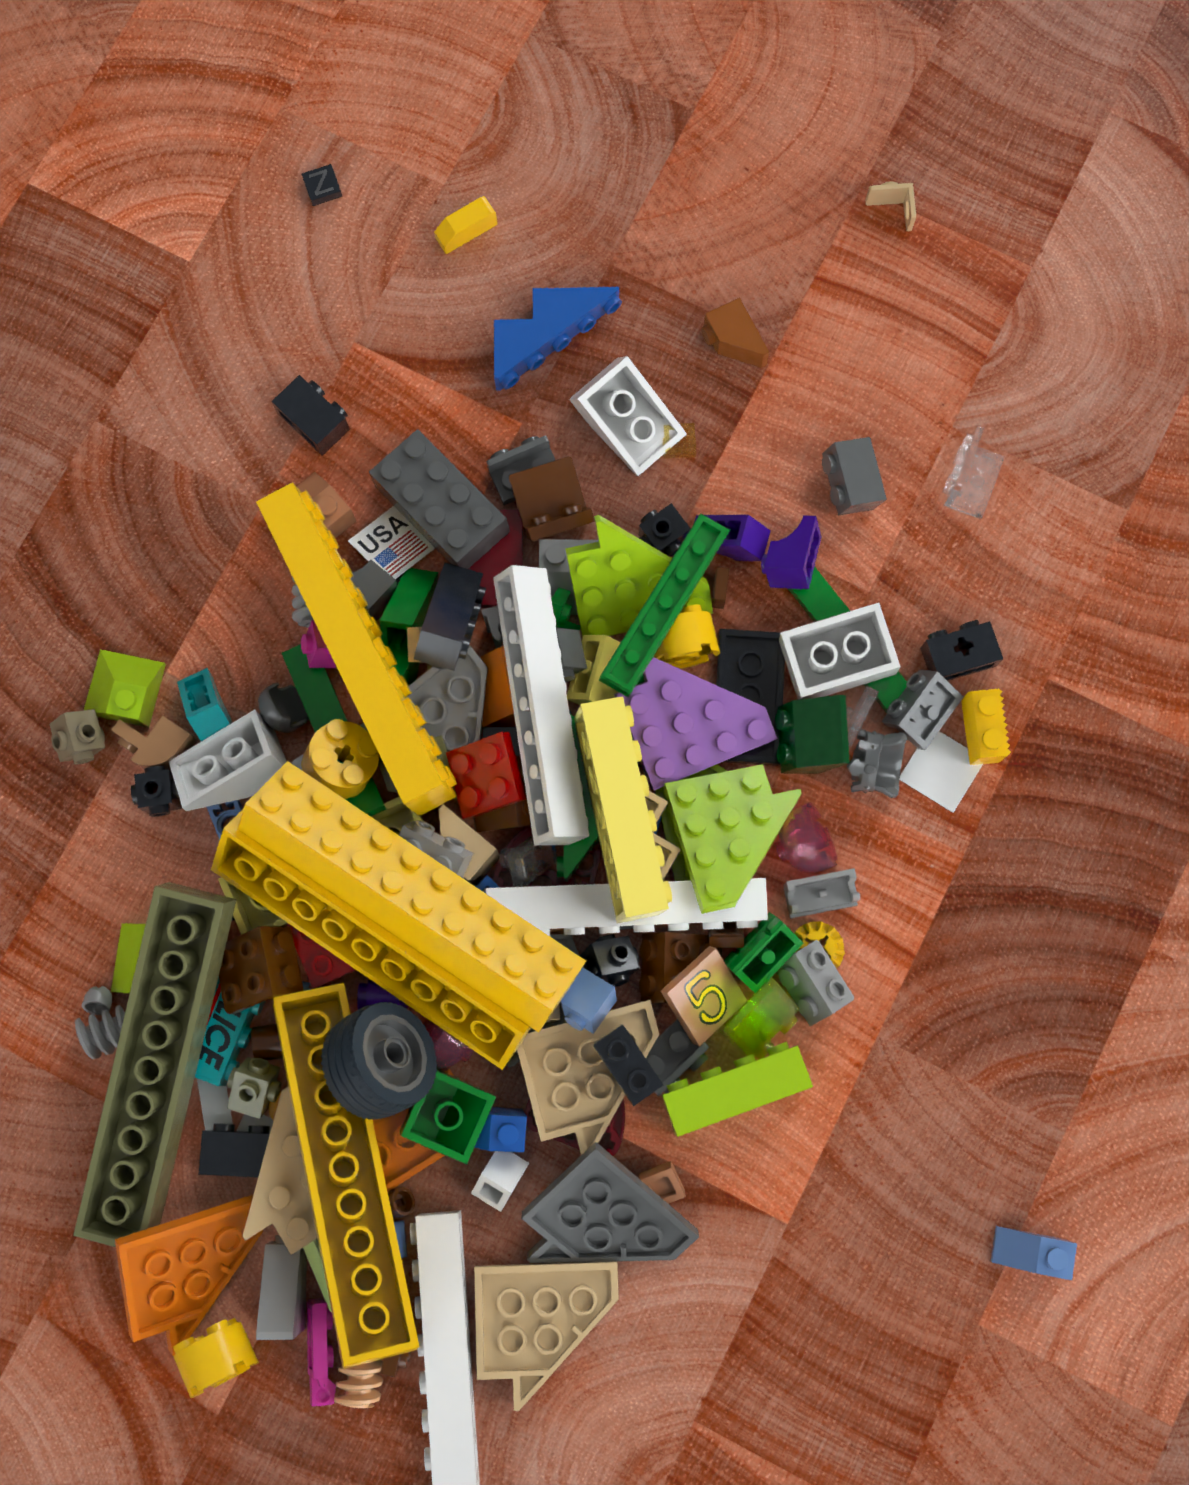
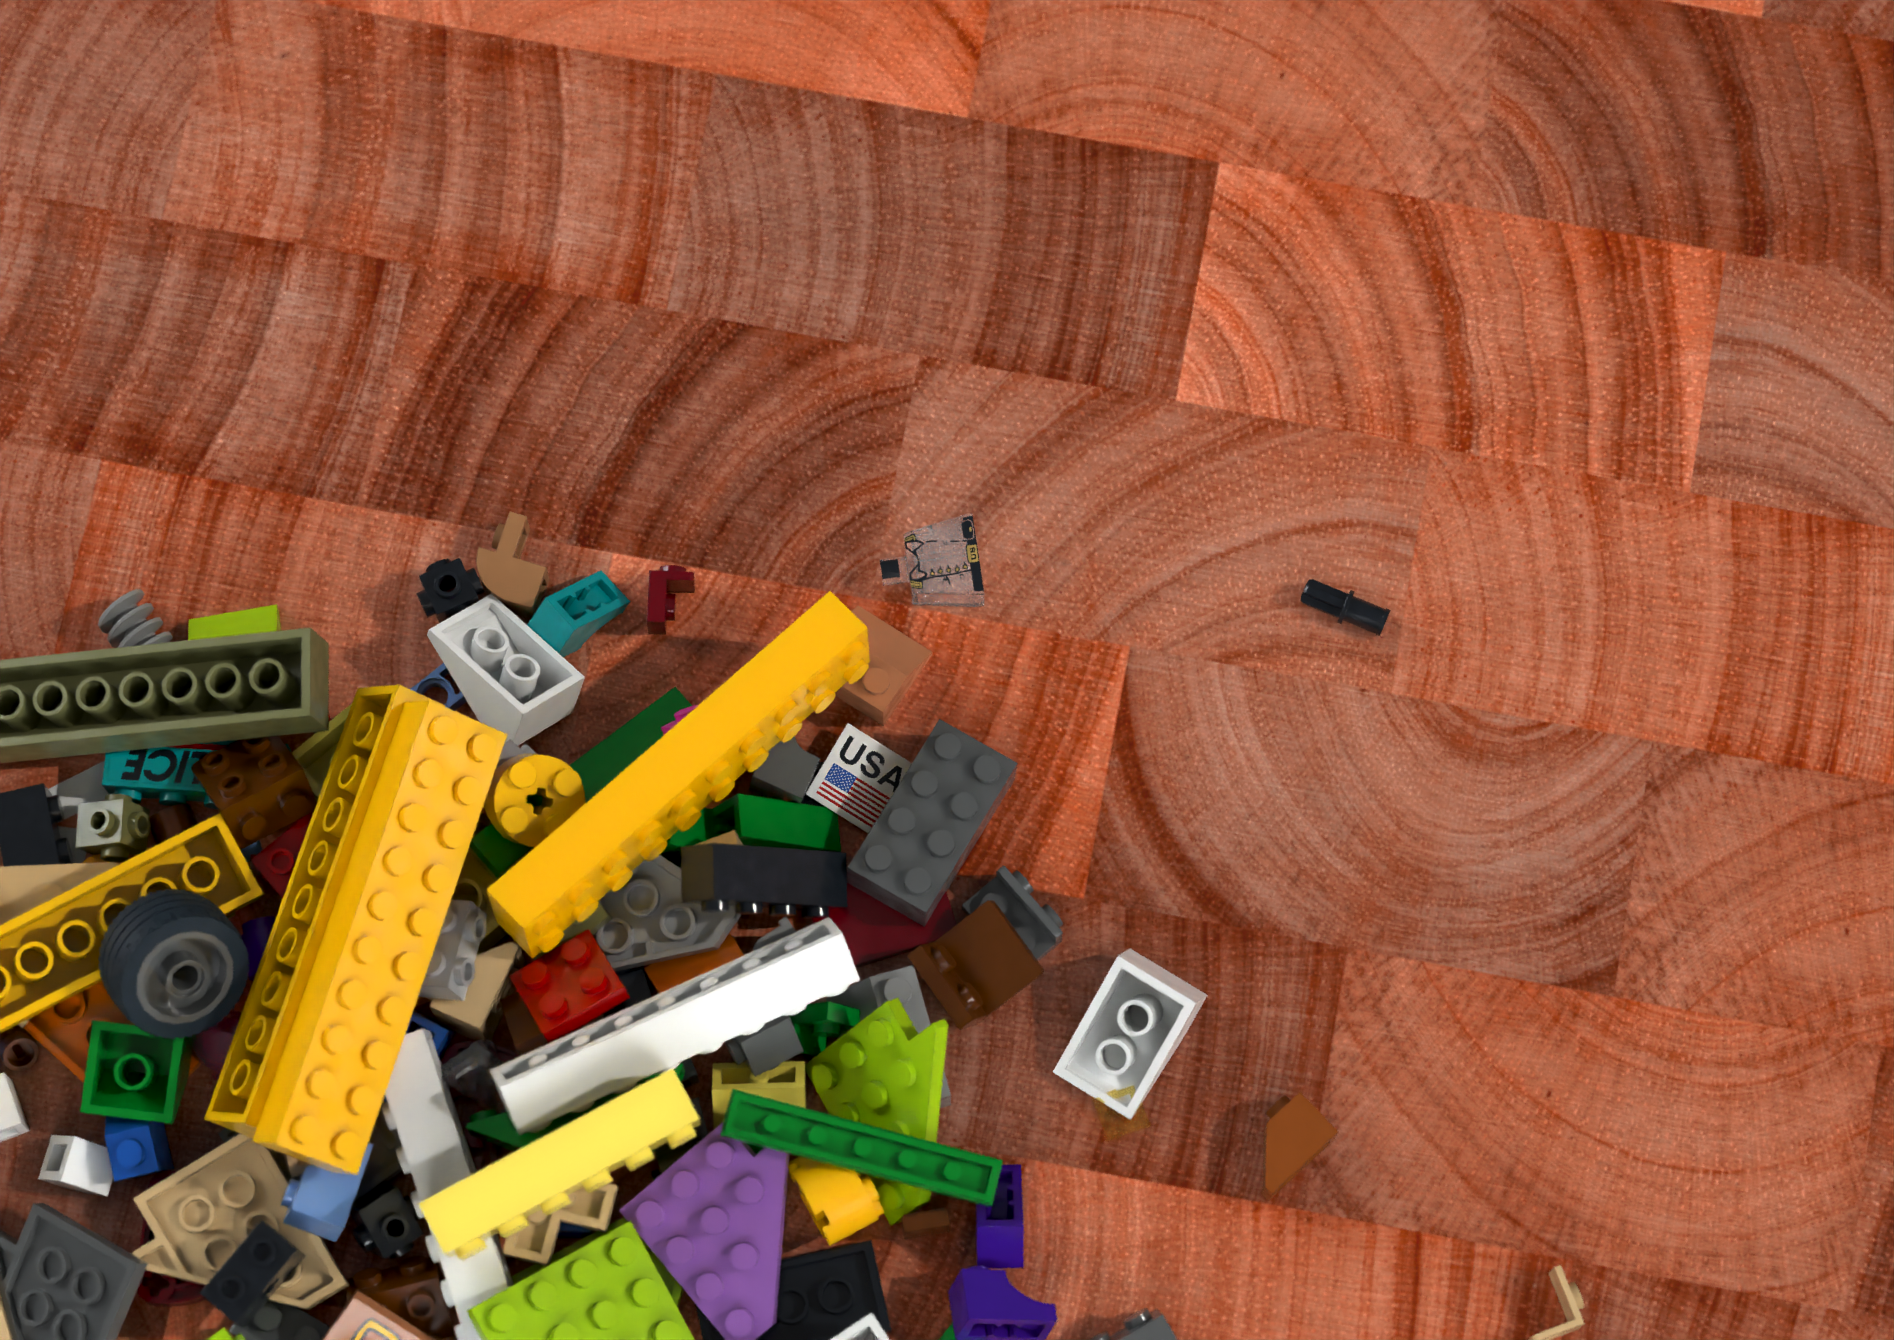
camera: 70 degrees right, 5 degrees down
dark tan brick [49,709,105,765] -> none
light grey hinge [82,986,112,1015] -> none
lime slope [84,649,166,728] -> none
dark grey hair [258,683,309,733] -> none
black brick [271,375,350,456] -> none
black tile [301,164,343,206] -> none
yellow piece [434,196,498,254] -> none
blue slope [494,287,622,391] -> none
black brick [638,503,691,557] -> none
none -> dark red bracket [647,565,695,635]
none -> clear torso [879,513,984,607]
none -> black axle [1301,579,1390,636]

